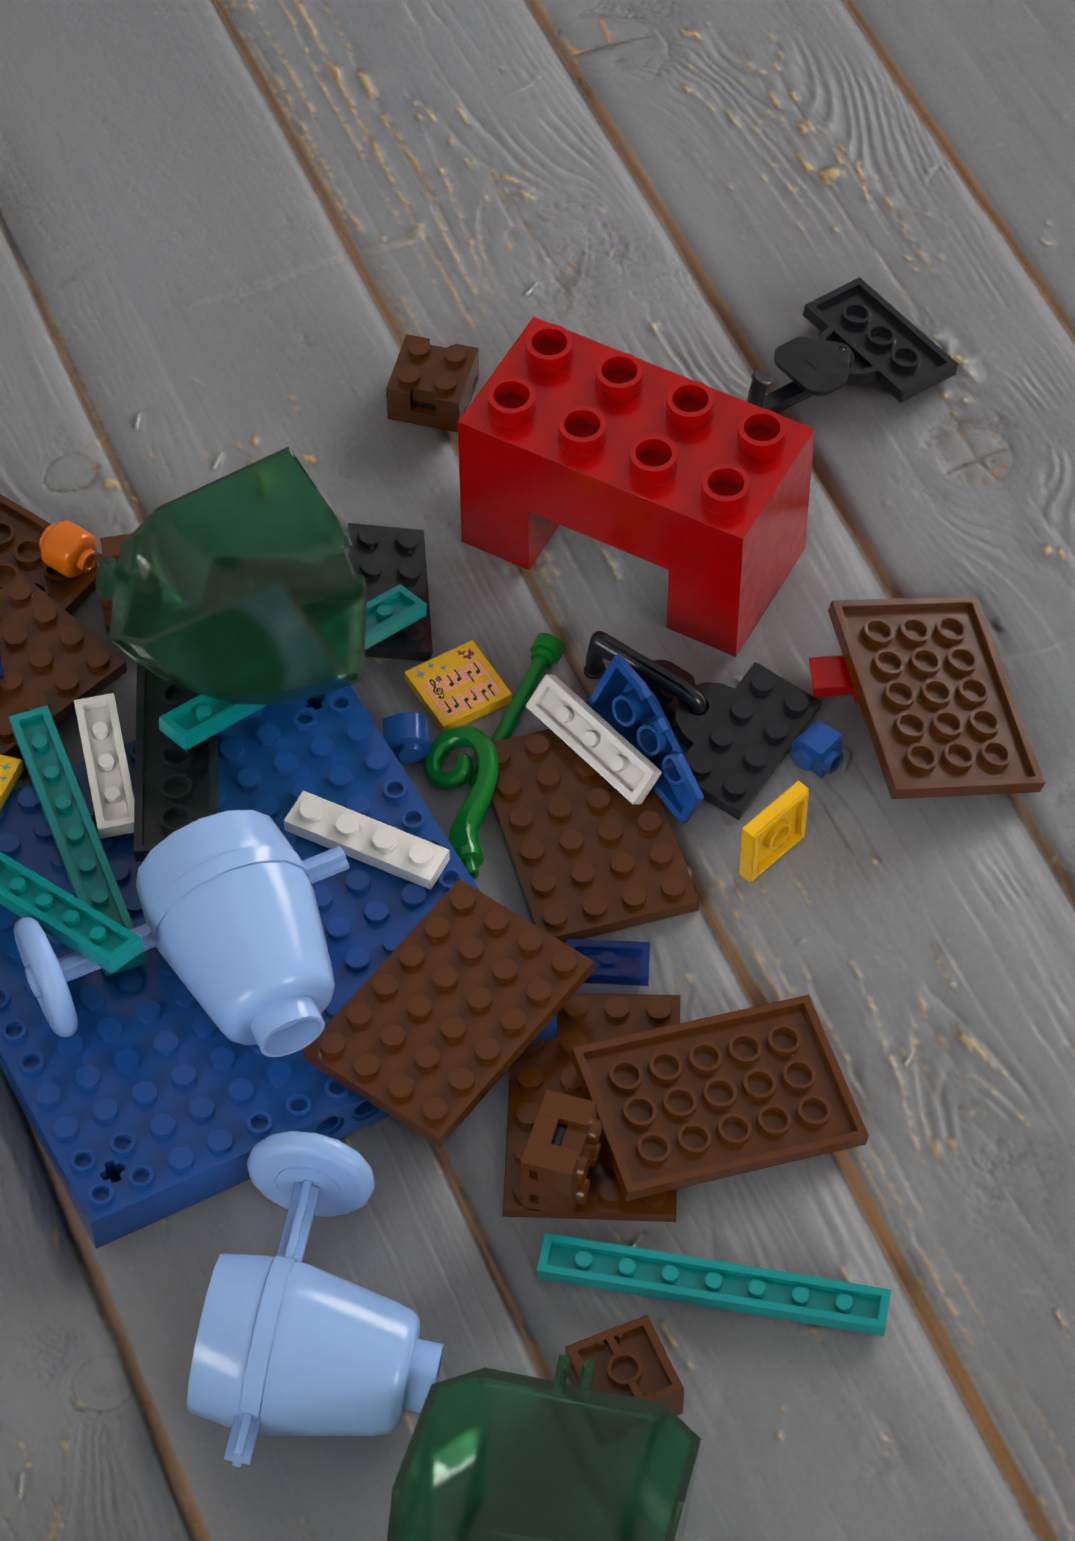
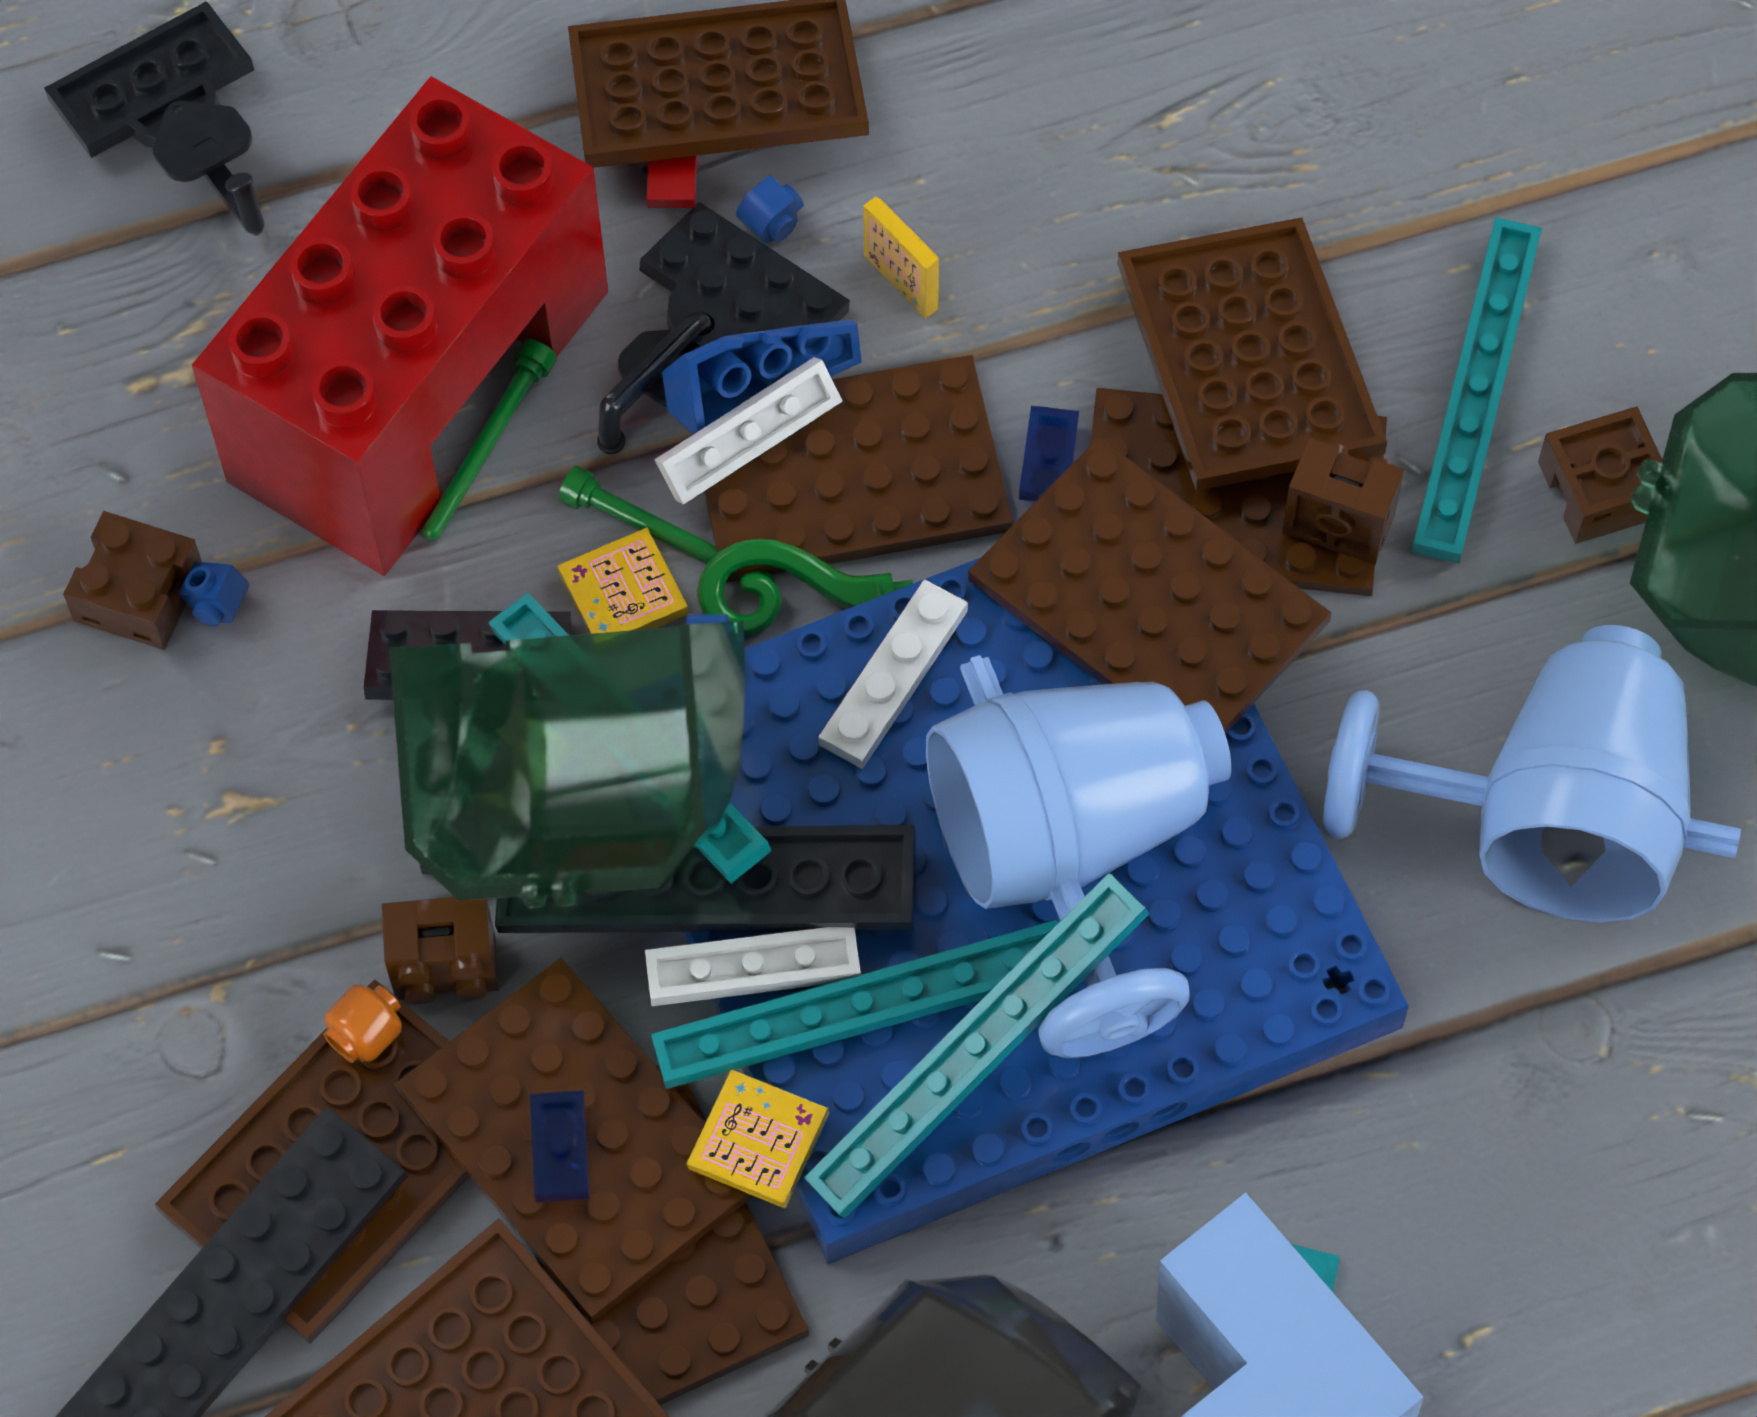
camera: 85 degrees left, 10 degrees up
none -> blue plate [178,561,249,626]
none -> green piece [423,339,557,540]

